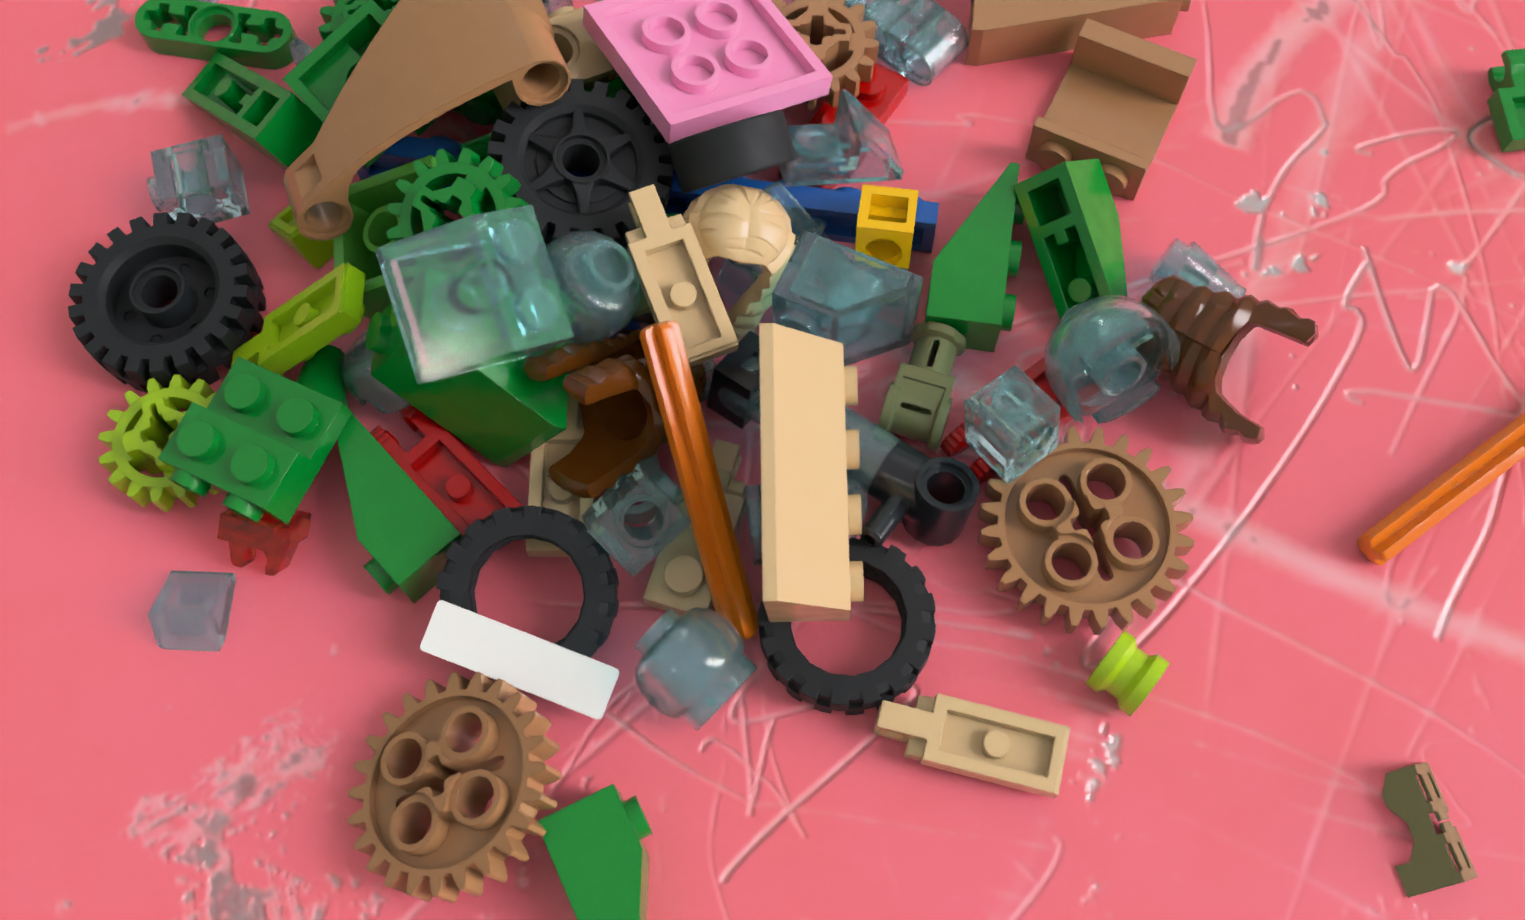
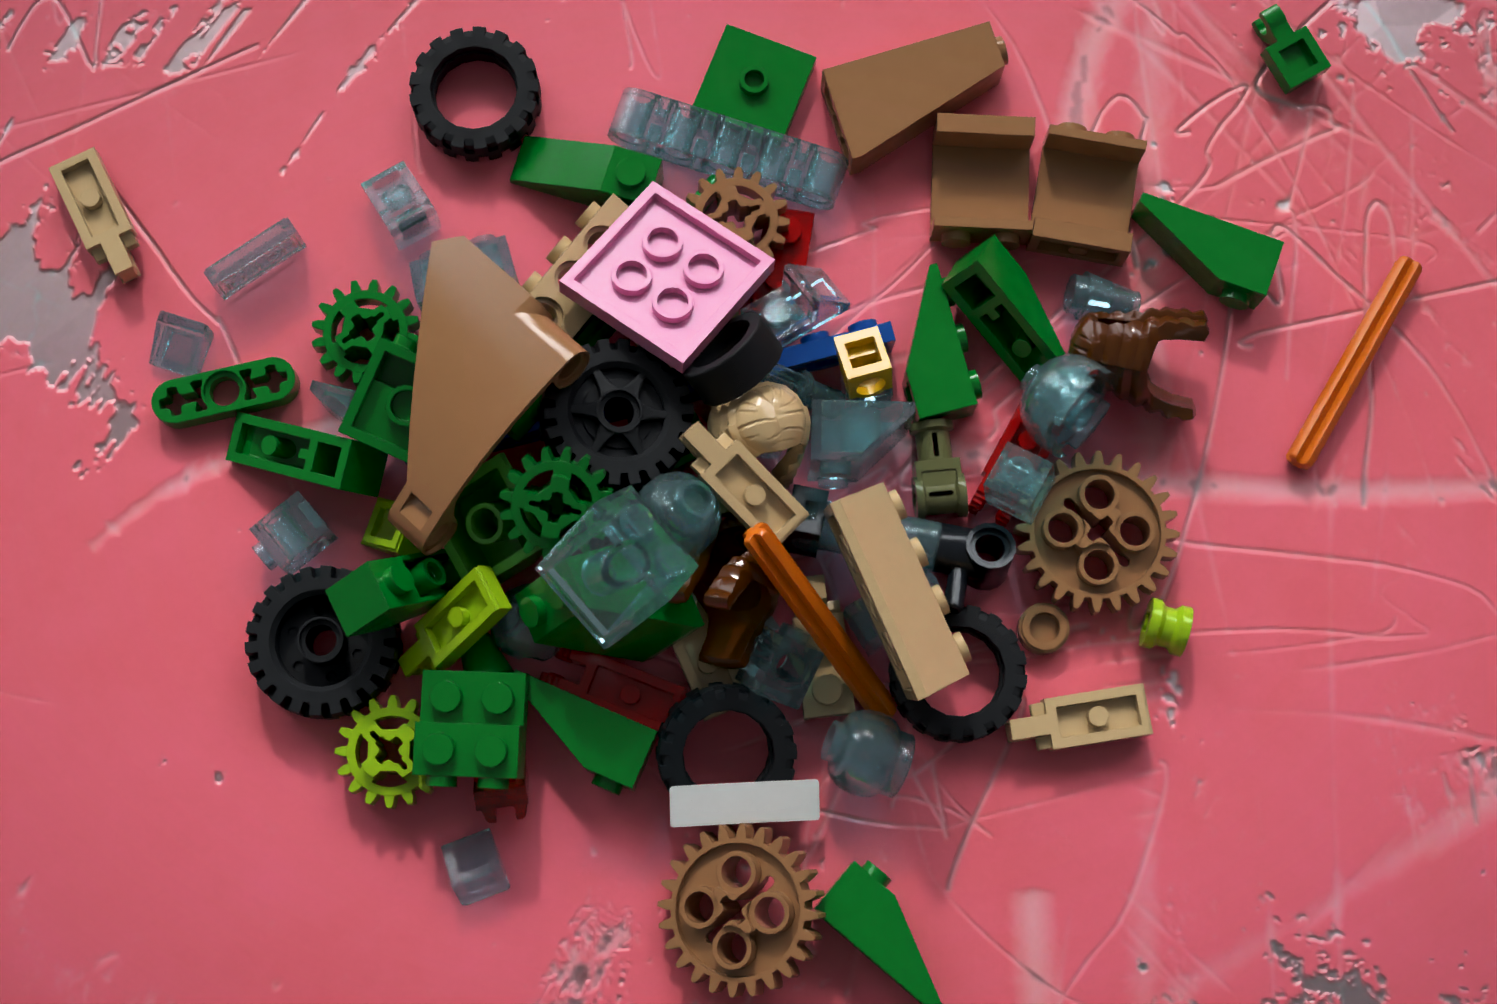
camera: 30 degrees left, 10 degrees up
olive piece [1382,762,1478,898] -> none
none -> green slope [325,549,461,637]
none -> medium nougat tile [1017,603,1070,655]
none -> medium nougat panel [1026,122,1147,267]
none -> green slope [1131,192,1284,310]

